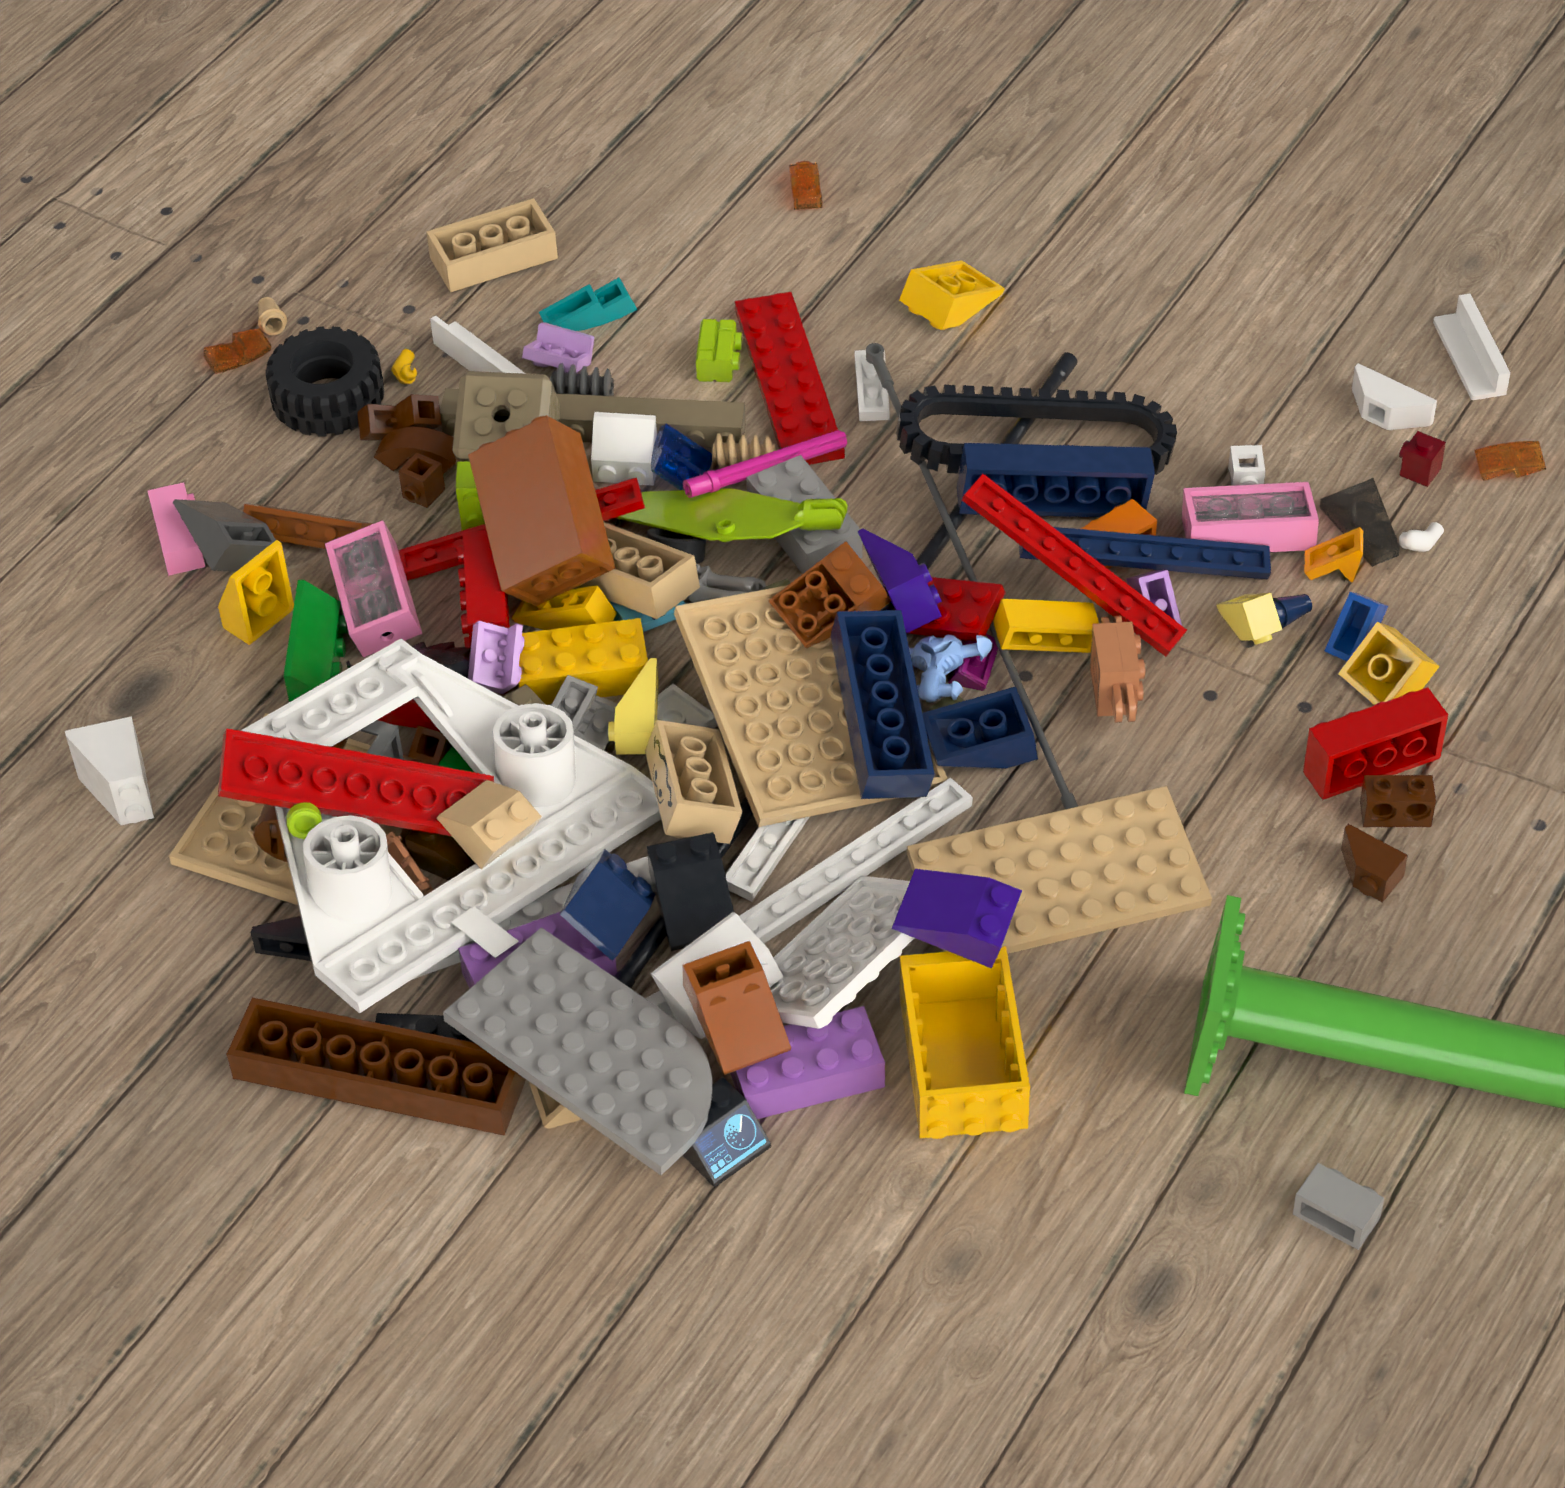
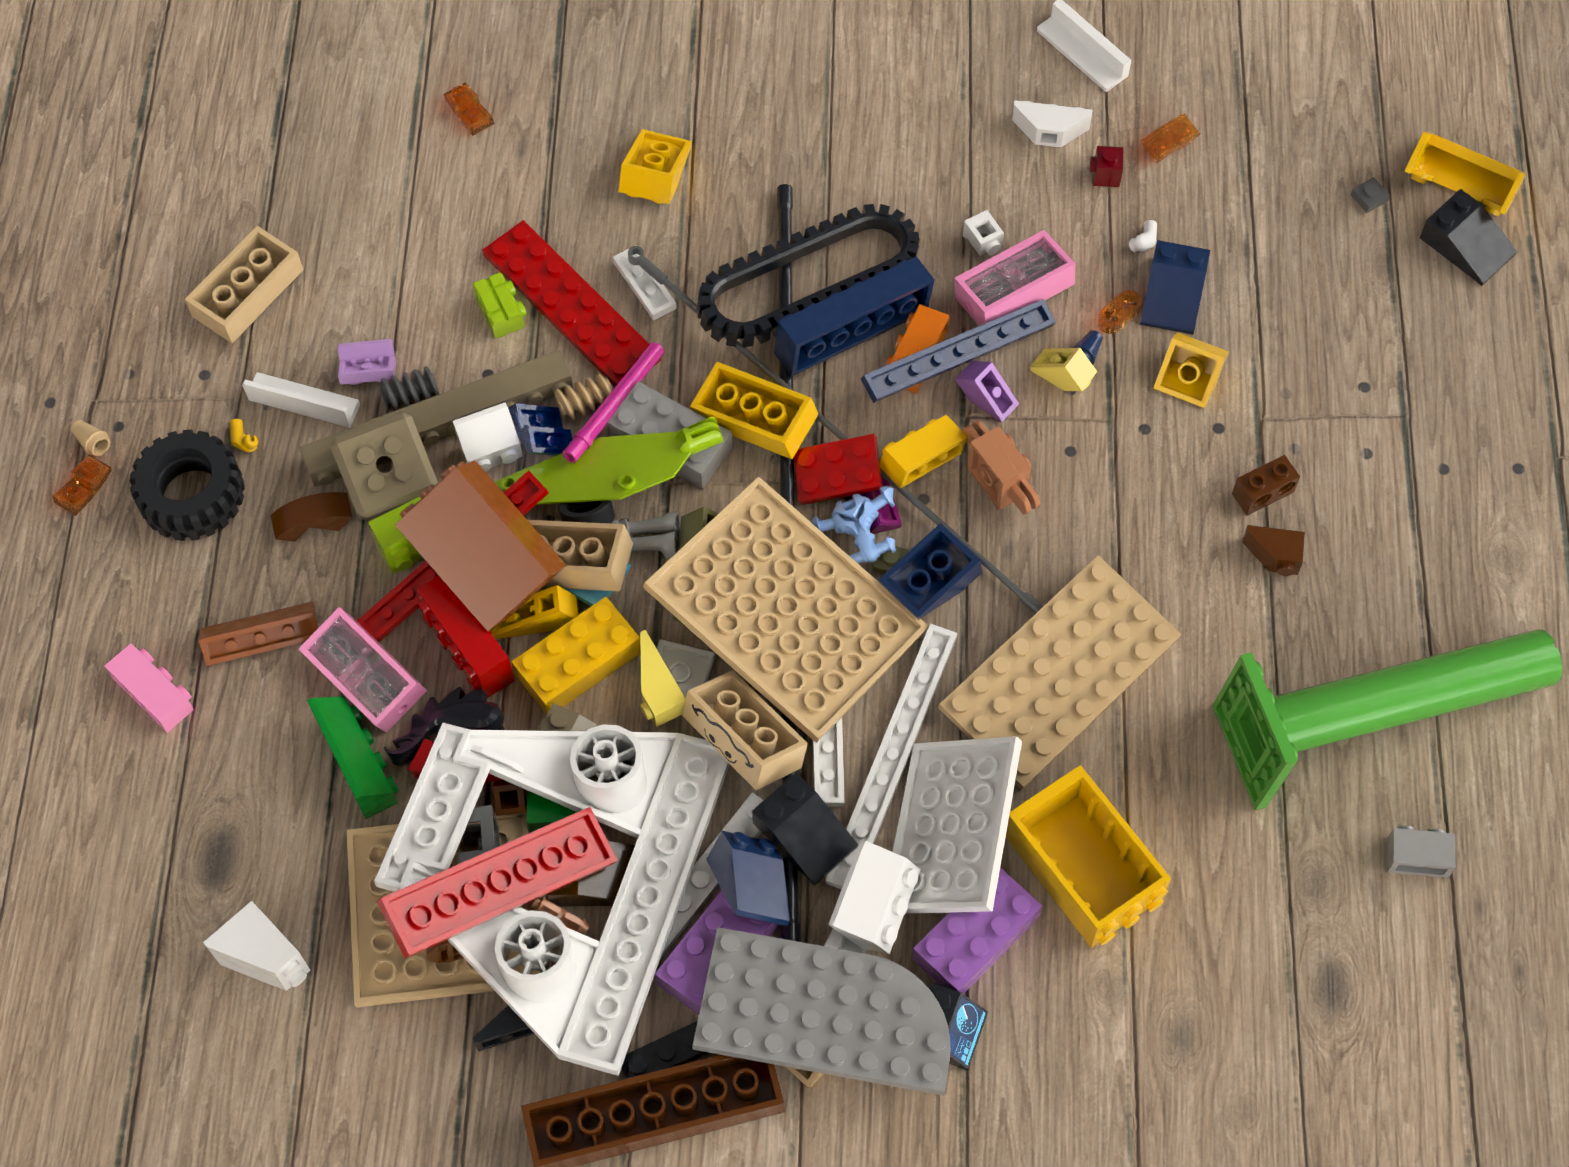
camera: 30 degrees left, 15 degrees up
dark grey slope [173,499,276,571] -> none
yellow slope [218,540,294,645] -> none
lime tile [286,803,322,839] -> none
reddish brown brick [358,394,442,441] -> none
reddish brown brick [398,452,445,508] -> none
tan slope [437,780,542,870] -> none
white sticker [451,906,519,958] -> none
lavender bracket [468,621,524,694] -> none
teal slope [539,277,637,331] -> none
light grey slope [551,675,617,752] -> none
slope [682,941,791,1075] -> none
dark orange slope [768,541,891,649] -> none
dark blue brick [830,610,935,799] -> none
dark purple slope [857,528,942,633] -> none
dark purple slope [891,869,1022,968] -> none
red plate [962,474,1187,657] -> none
red brick [1303,687,1449,800] -> none
light orange slope [1304,527,1363,583] -> none
clear smoke wing [1320,478,1400,567] -> none
blue slope [1324,592,1388,661] -> none
none -> yellow brick [690,362,818,459]
none -> clear orange beam [1098,290,1142,334]
none -> dark blue slope [1140,240,1210,335]

